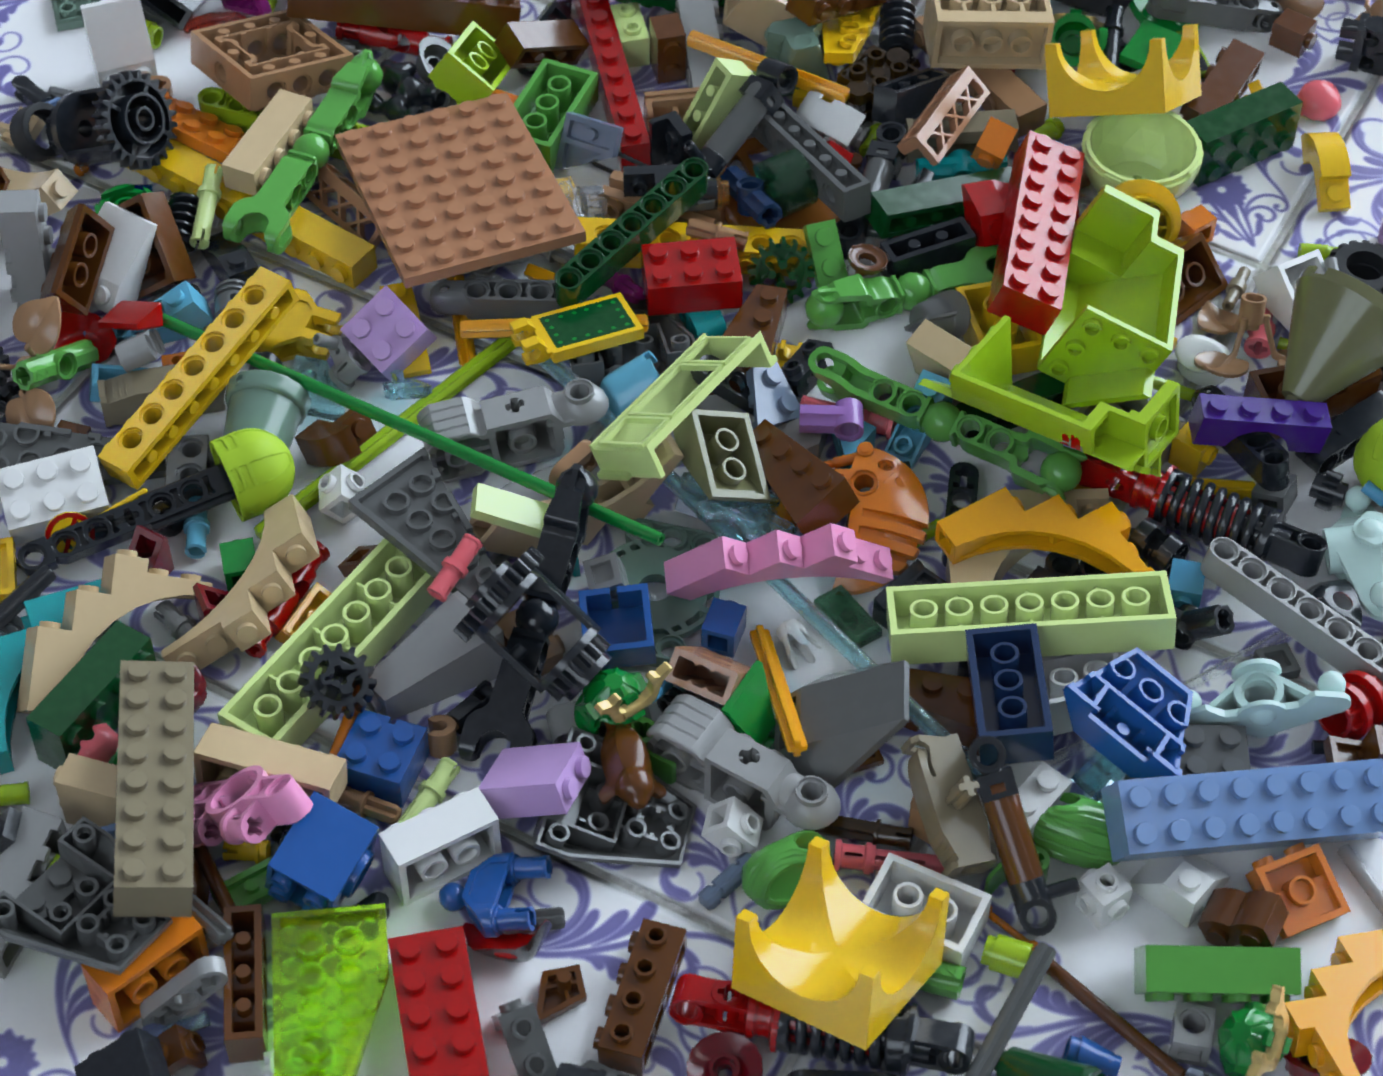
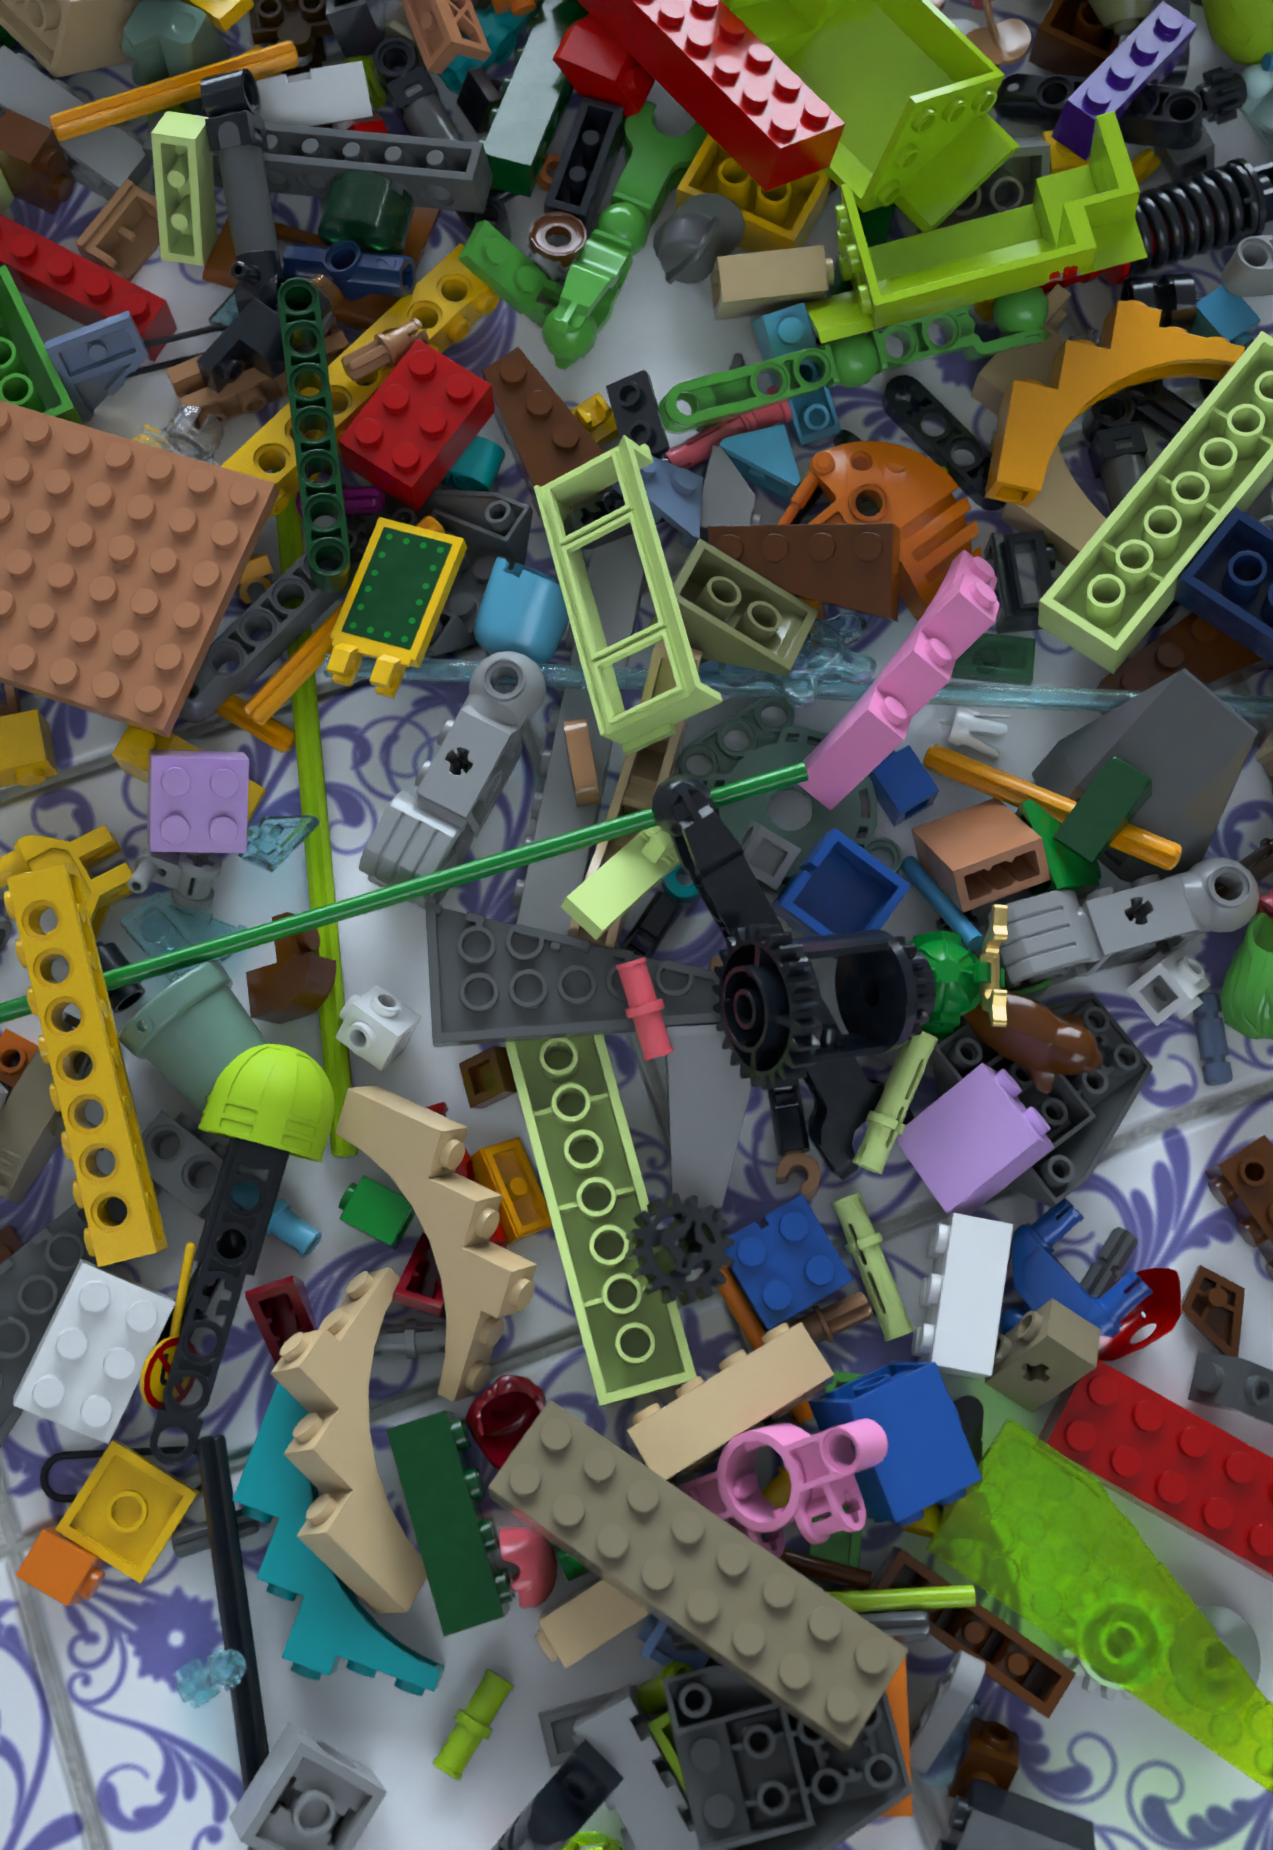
camera: 50 degrees left, 25 degrees up
black bracket [649,111,692,165] -> none
dark green gear [747,236,815,304] -> none
medium lavender piece [799,398,864,442] -> none
none -> lime piece [827,1585,976,1612]
none -> yellowish green pin [852,1031,938,1175]
none -> dark tan brick [984,1298,1100,1413]
none -> dark green slope [1053,756,1152,865]

